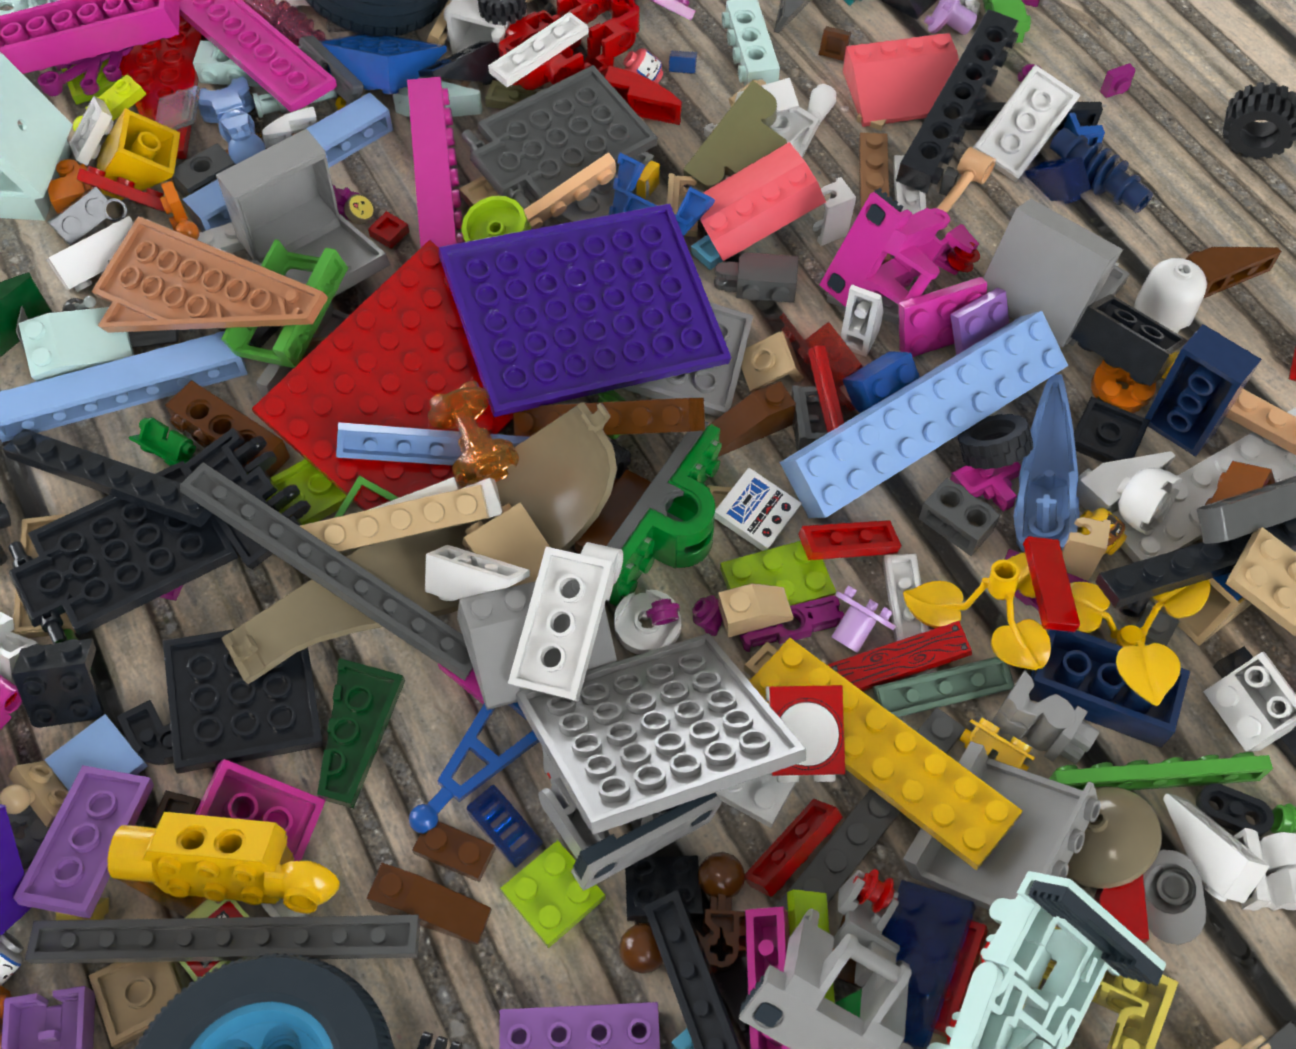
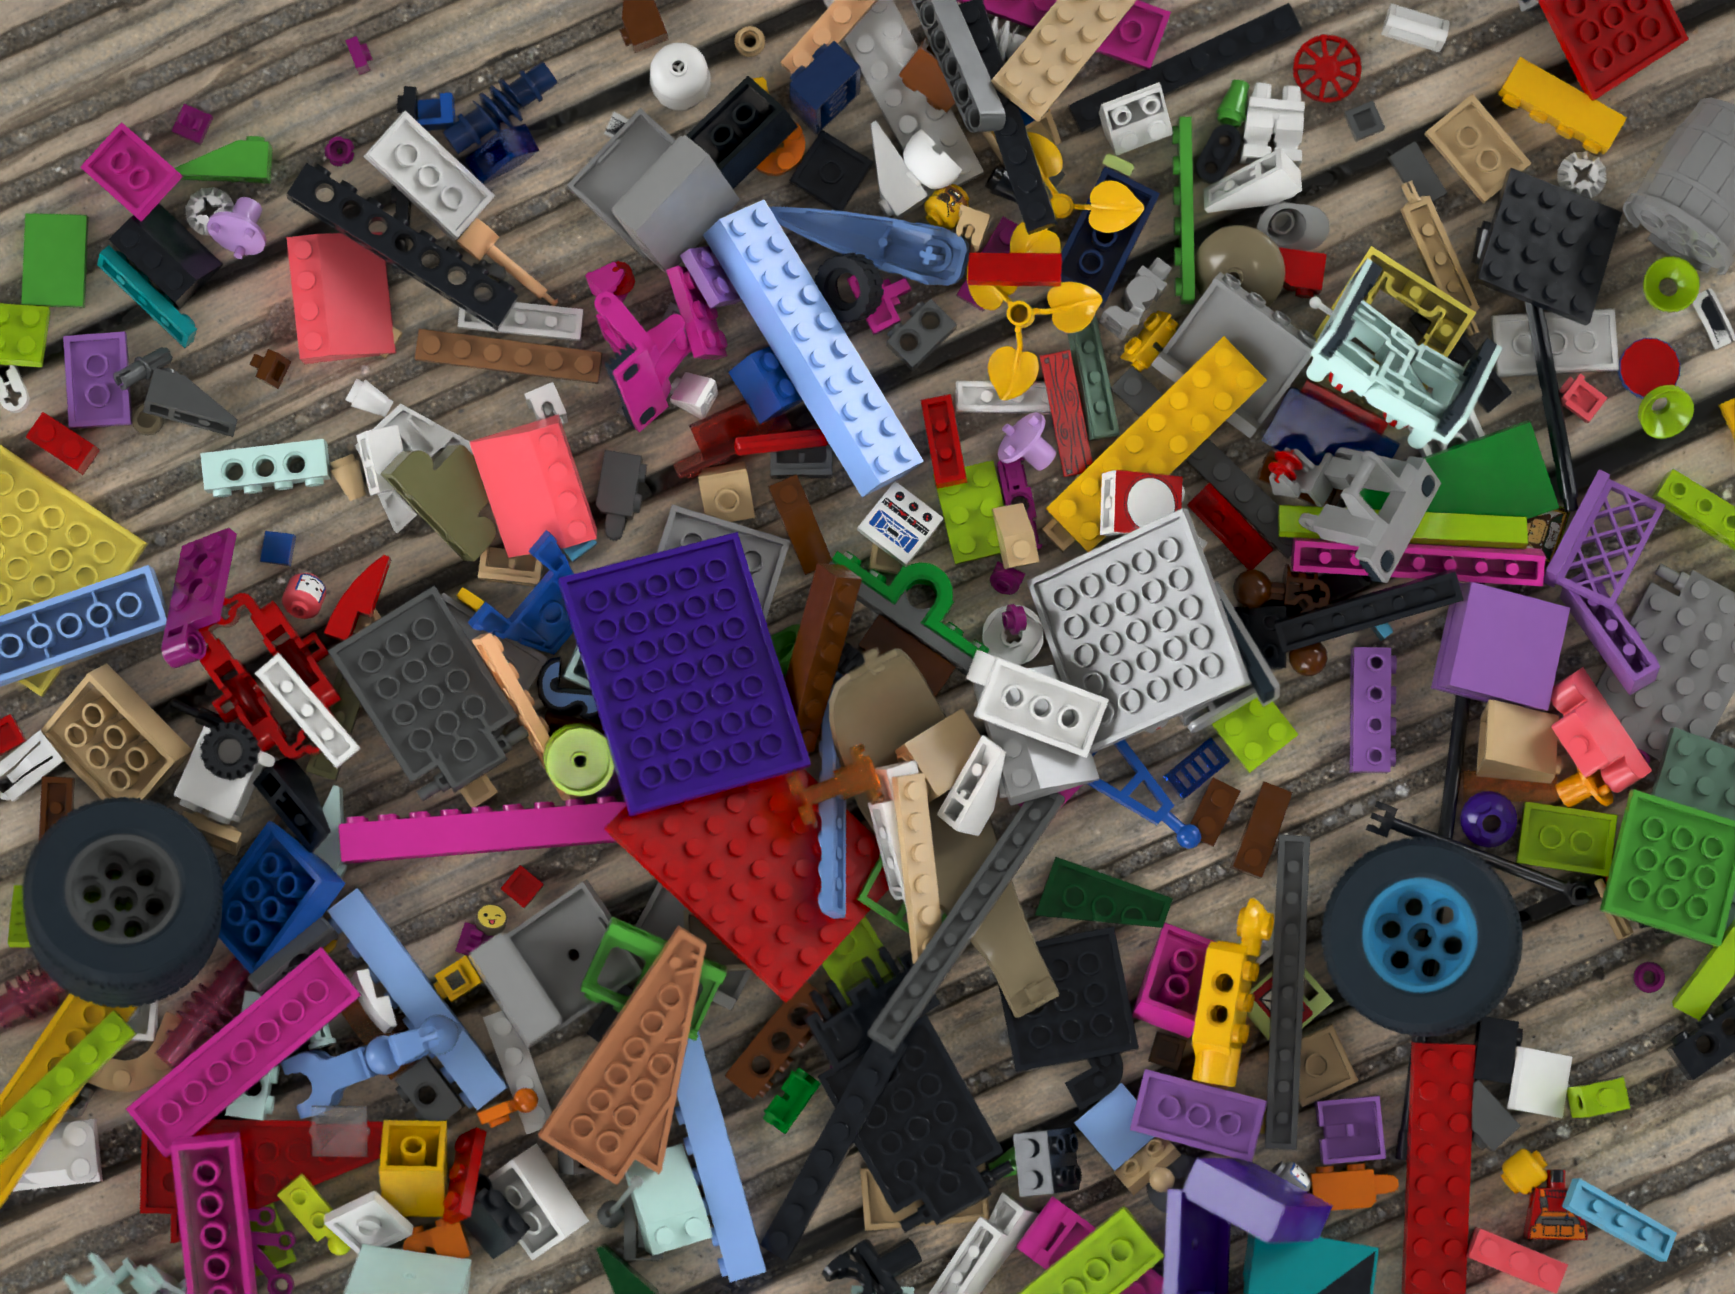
camera: 90 degrees left, 25 degrees up
none -> yellowish green tile [1102,153,1135,177]

